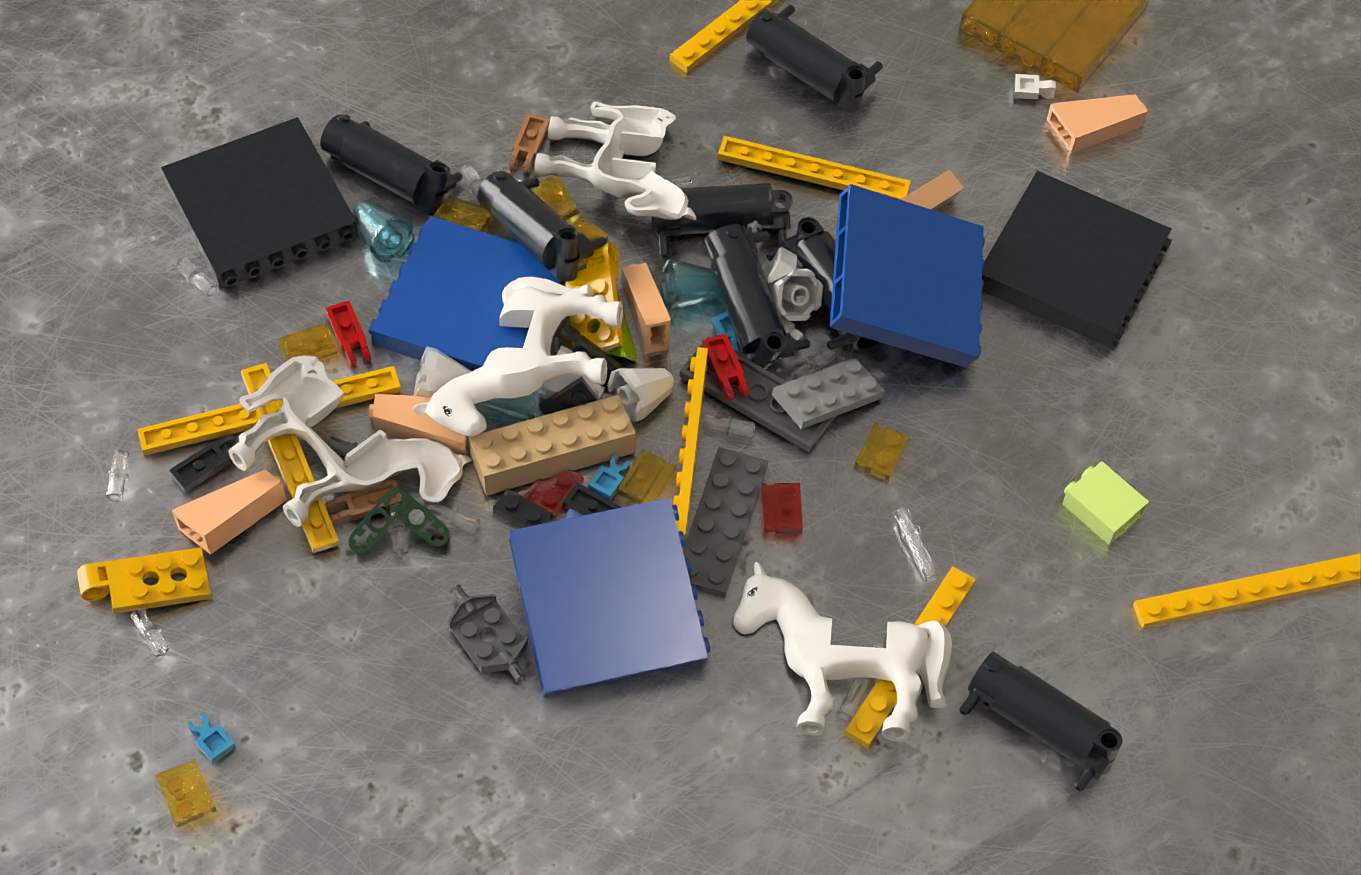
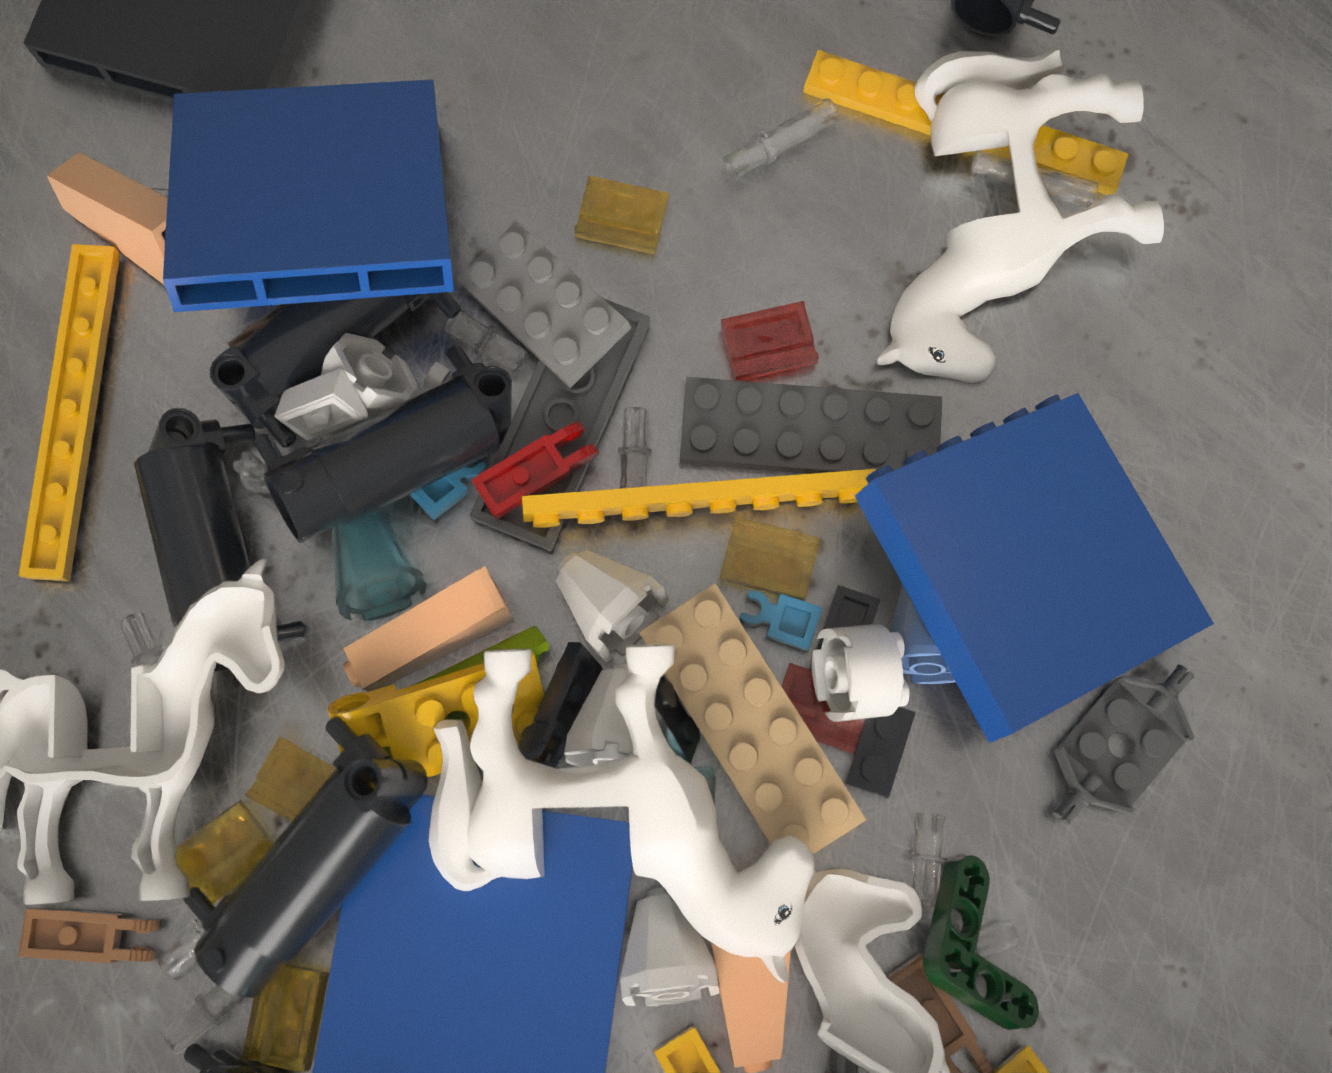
camera: 100 degrees left, 20 degrees up
none -> white brick [812,624,909,722]

